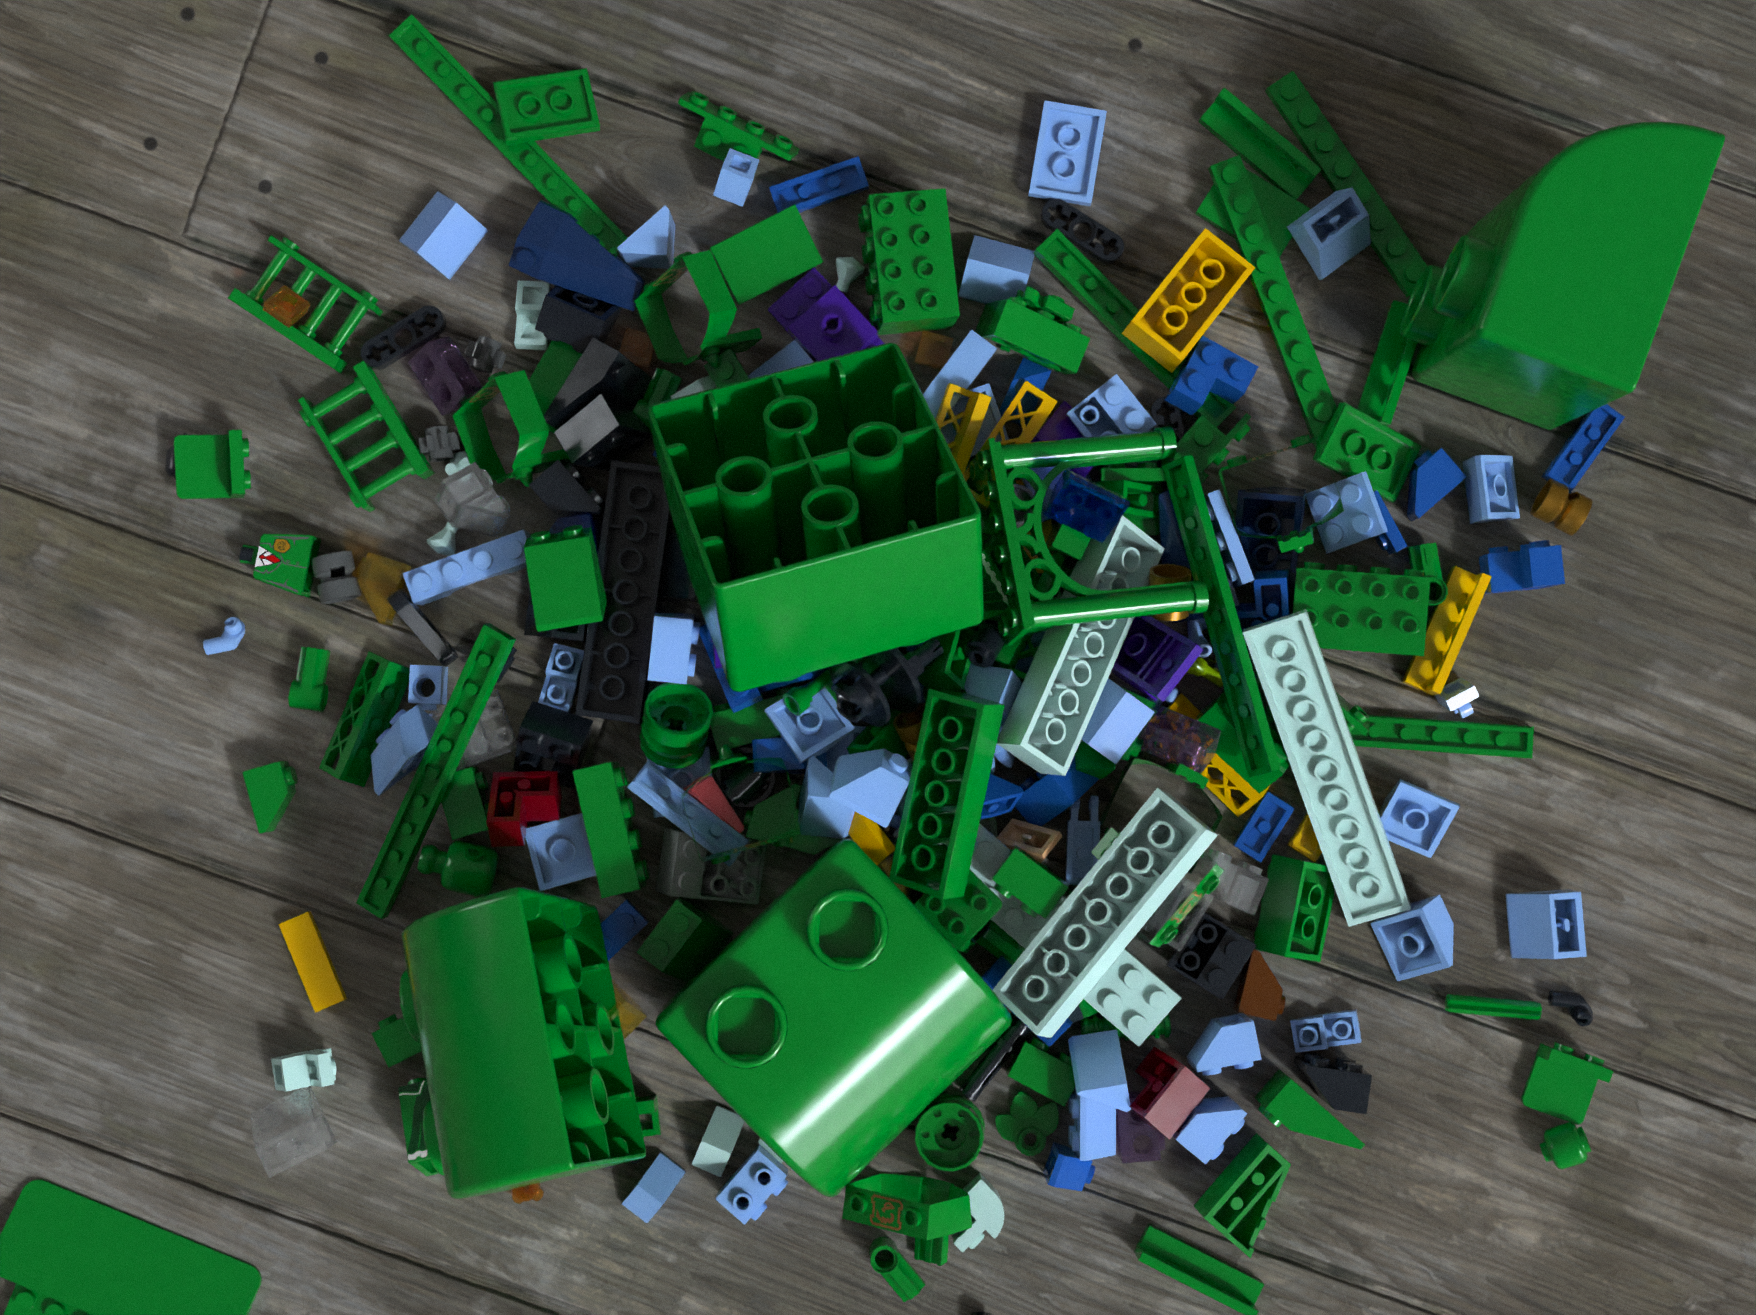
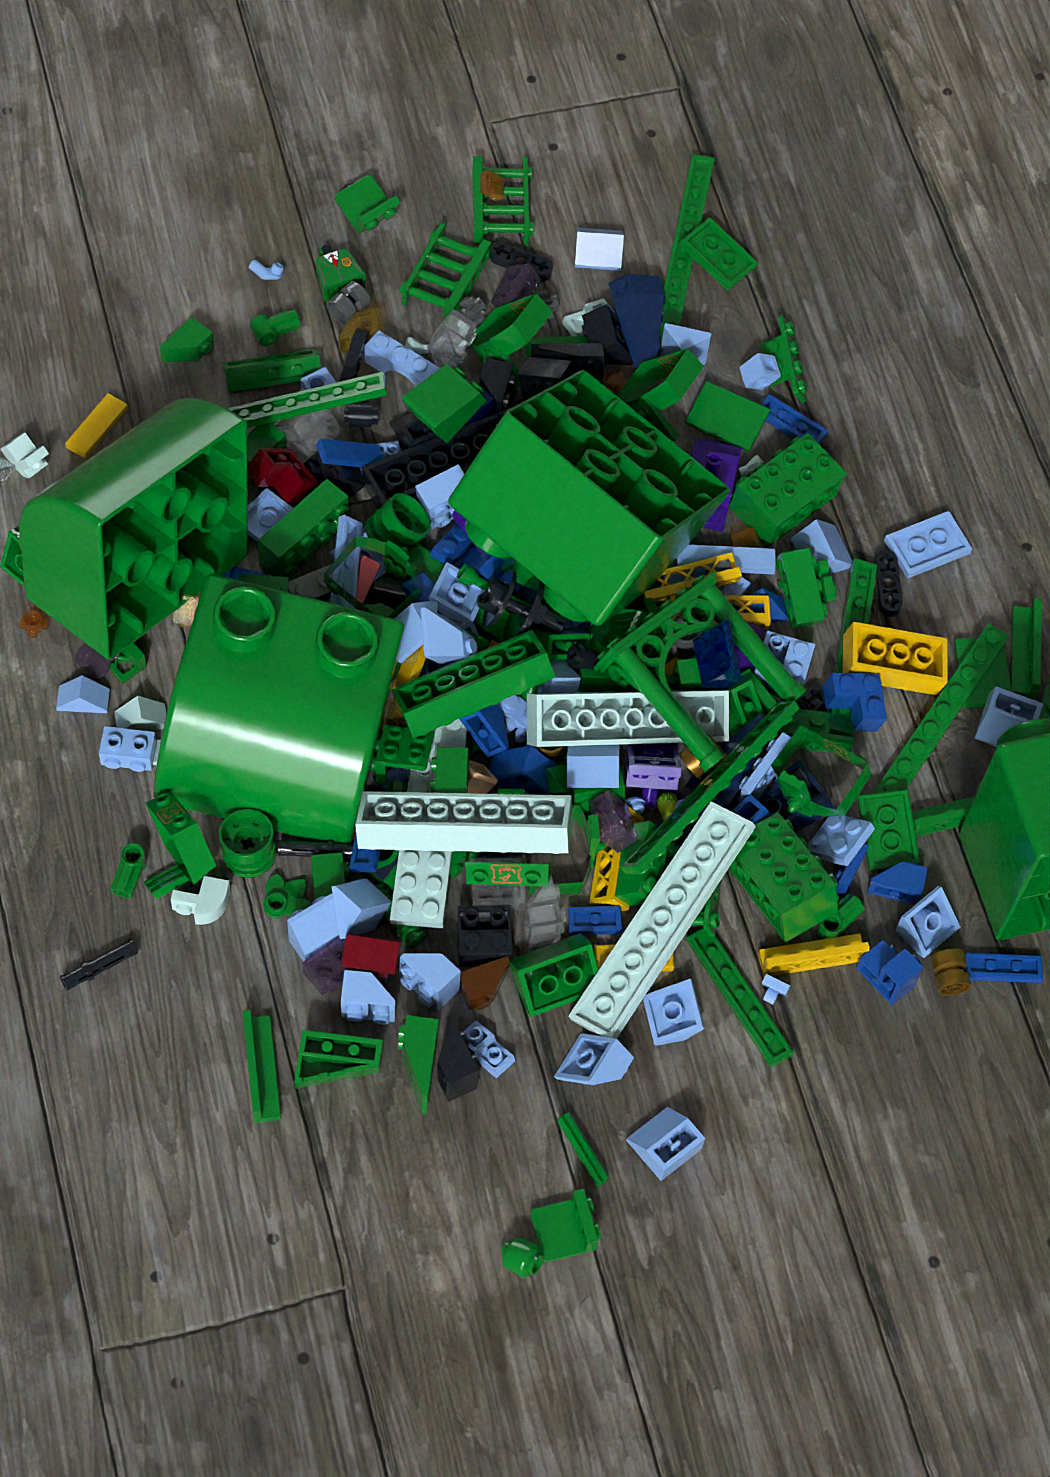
camera: 50 degrees right, 25 degrees down
light blue slope [371,704,438,796] -> none
blue slope [1043,1142,1095,1191] -> none
black arm [1548,990,1593,1027] -> none
none -> blue tile [316,438,384,467]

